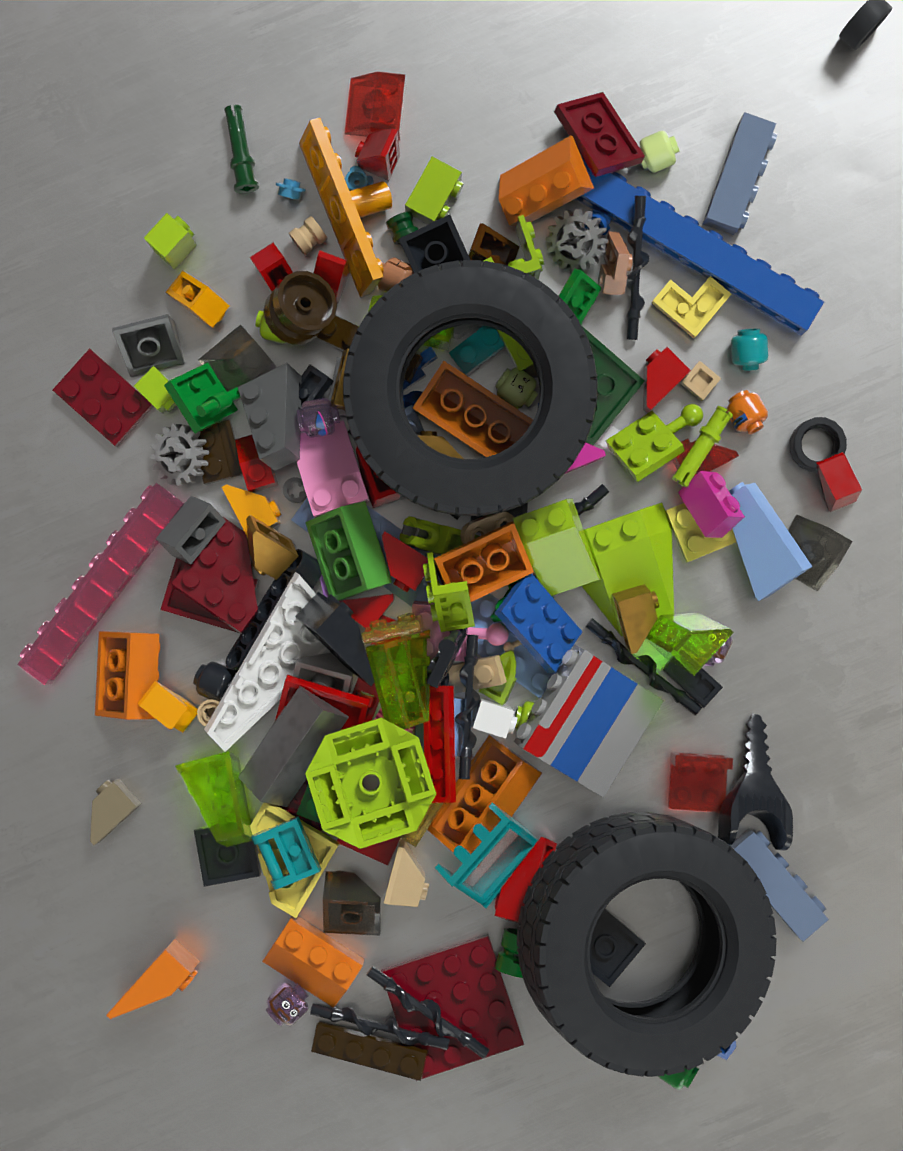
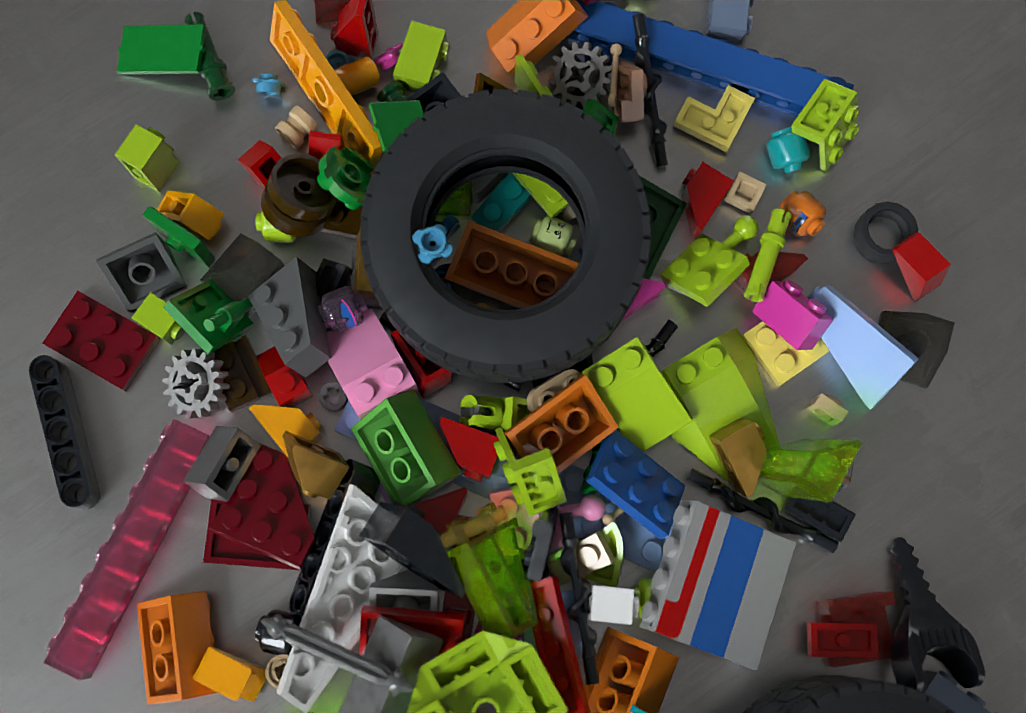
camera: 15 degrees left, 10 degrees down
none -> black beam [29,355,100,510]
none -> green piece [117,24,206,74]
none -> green plate [142,206,216,268]
none -> dark grey wheel [261,614,414,696]
none -> green plate [317,146,374,210]
none -> green piece [368,100,424,152]
none -> dark pink plate [372,43,403,70]
none -> dark azure plate [413,224,453,264]
none -> tan hinge [608,44,622,107]
none -> lime bracket [791,79,860,171]
none -> tan plate [806,393,849,427]
none -> red plate [807,622,878,658]

